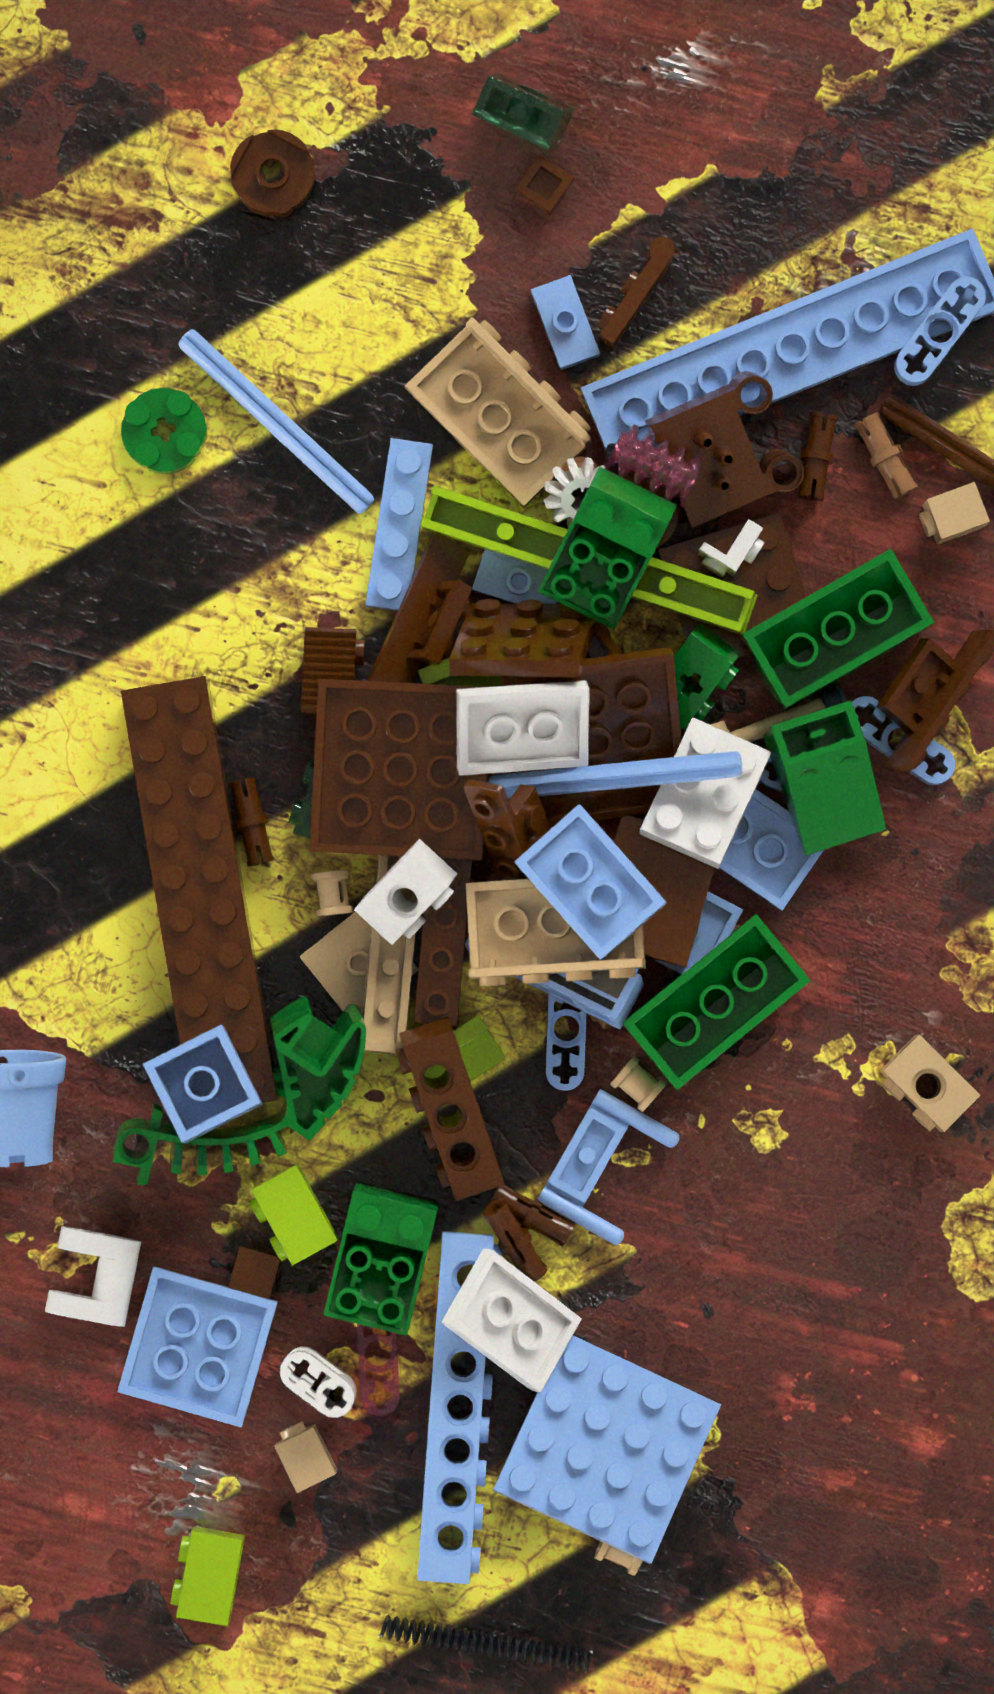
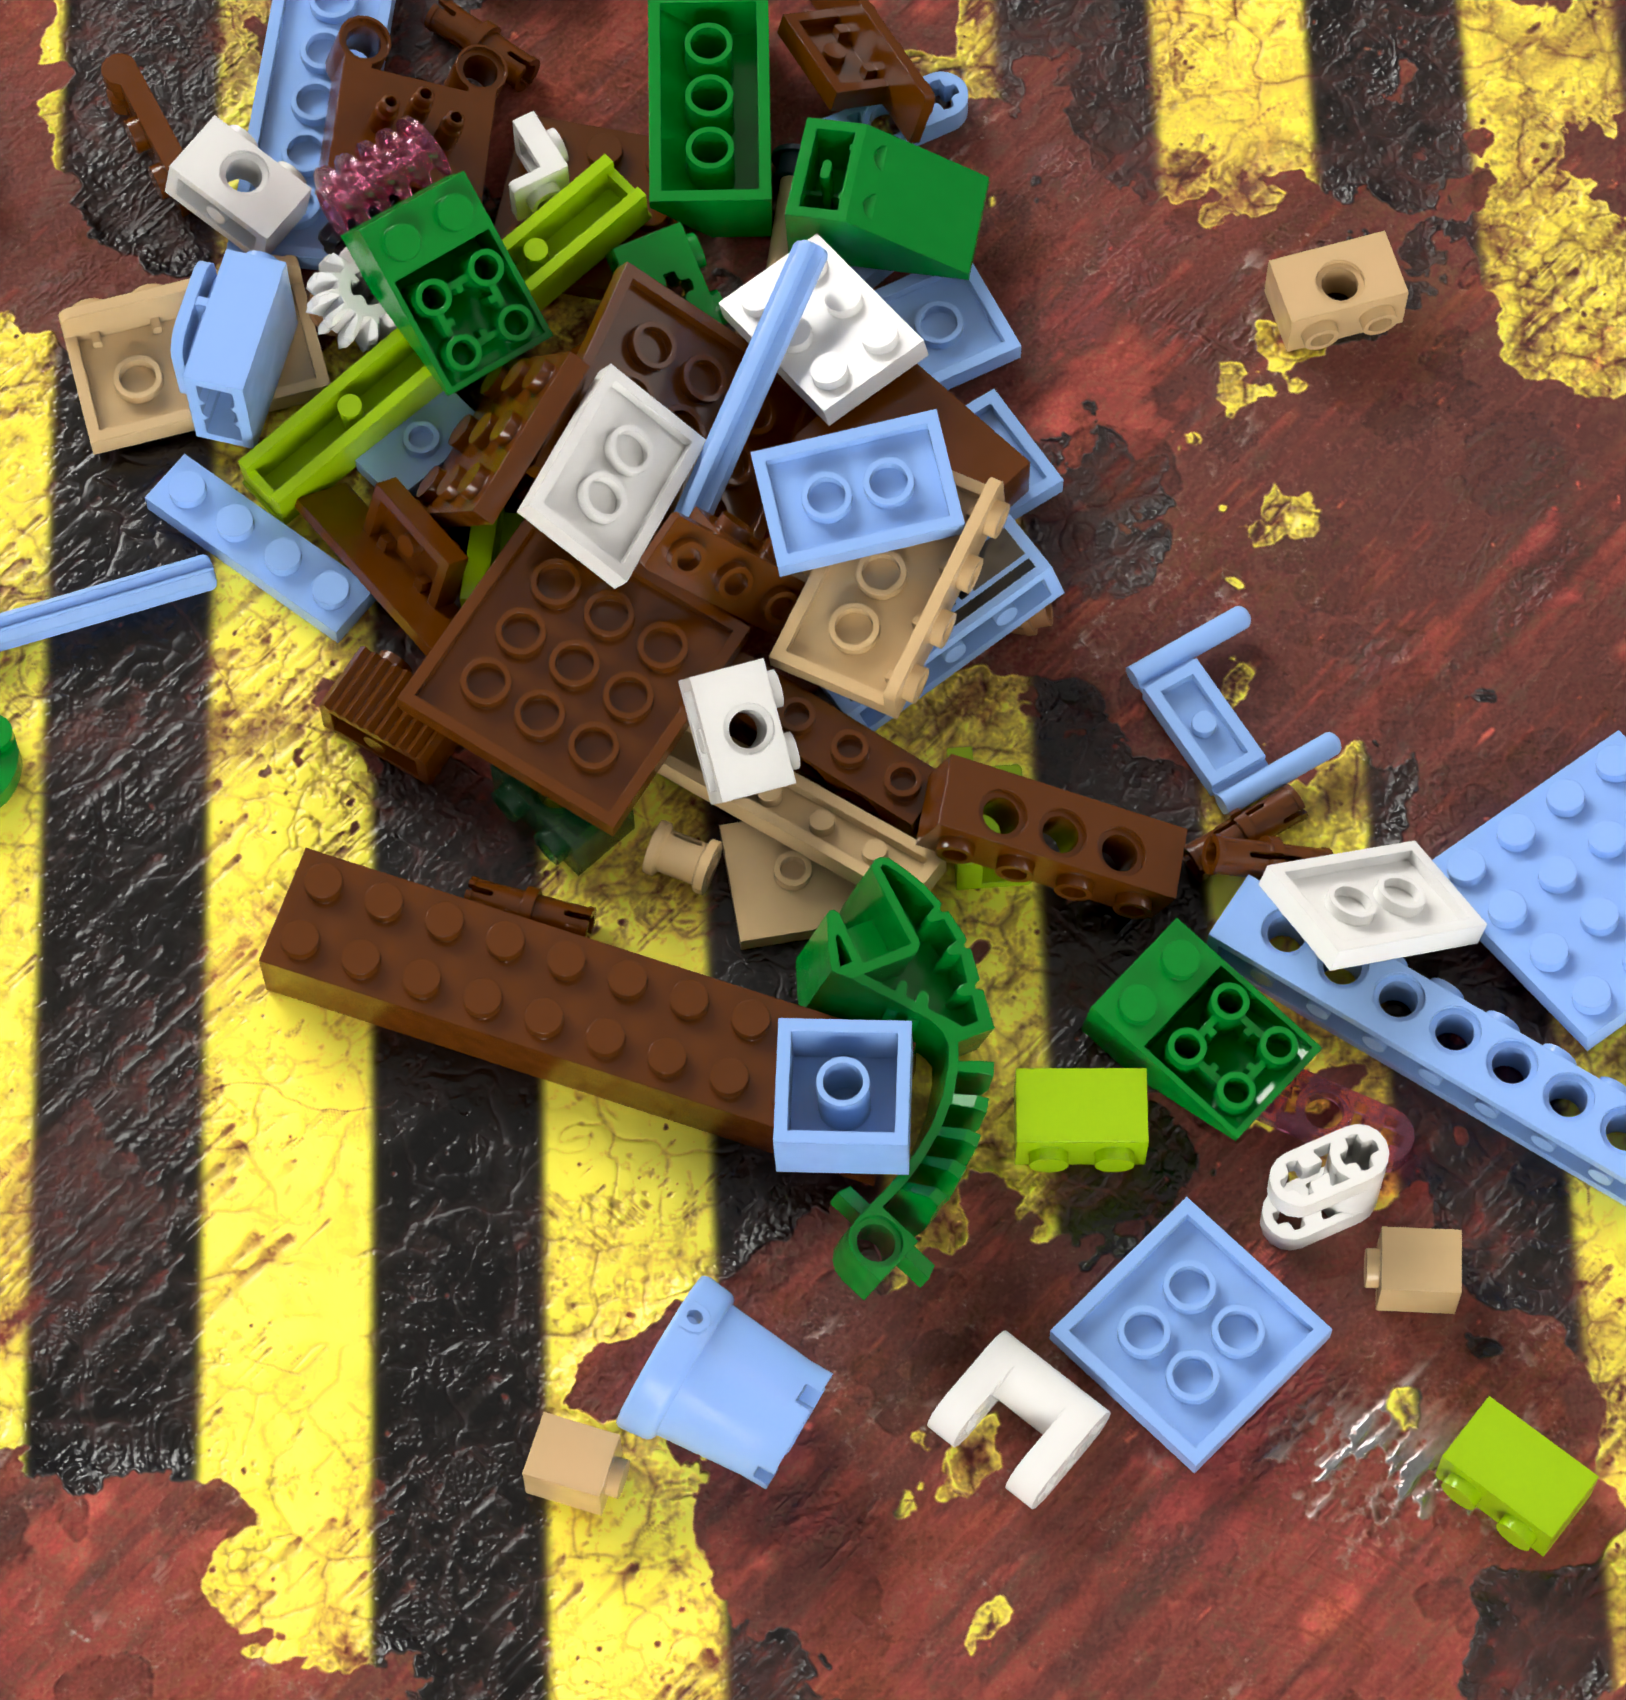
camera: 60 degrees left, 20 degrees down
reddish brown tile [228,1246,281,1299] -> none
light blue plate [531,275,600,371] -> none
light blue beam [546,994,586,1091] -> none
tan bush [610,1056,667,1112] -> none
green slope [623,914,811,1090] -> none
none -> white brick [165,115,312,254]
none -> light blue brick [170,249,298,449]

